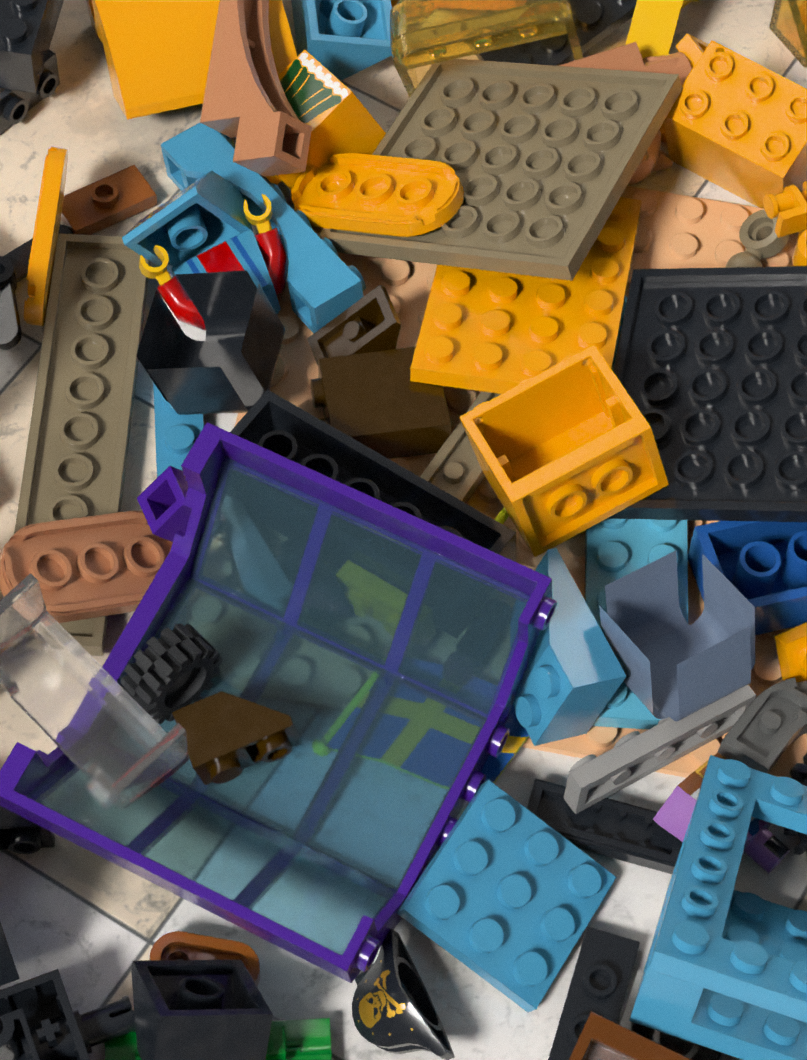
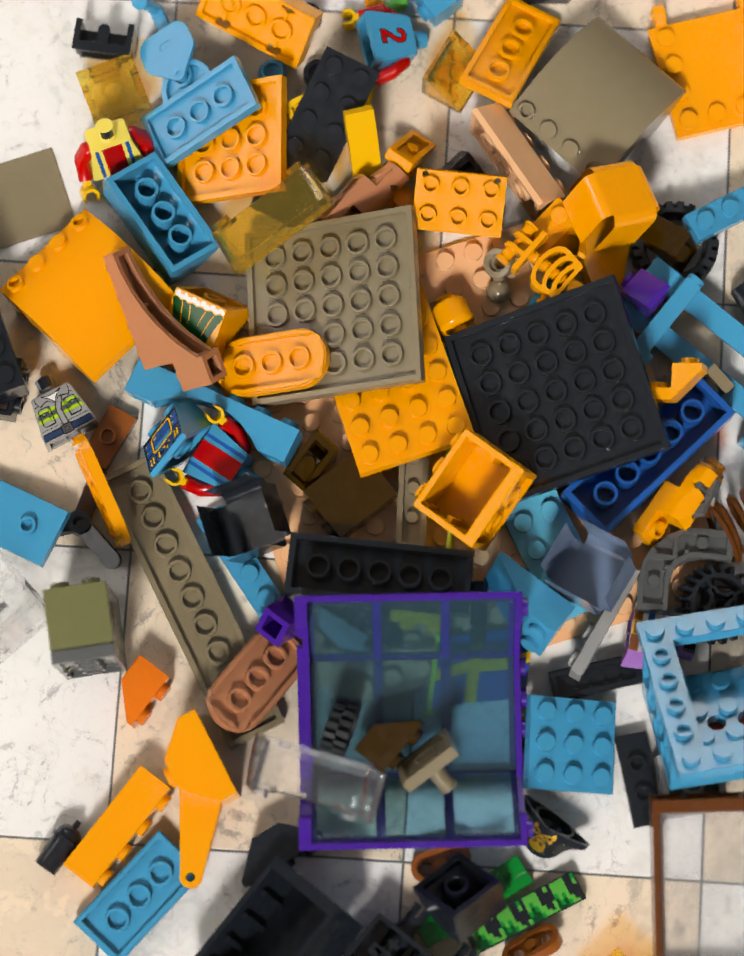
camera: 25 degrees left, 20 degrees up
none -> torso [31,375,98,452]
none -> dark tan tile [397,727,459,795]
none -> light orange head [432,293,475,337]

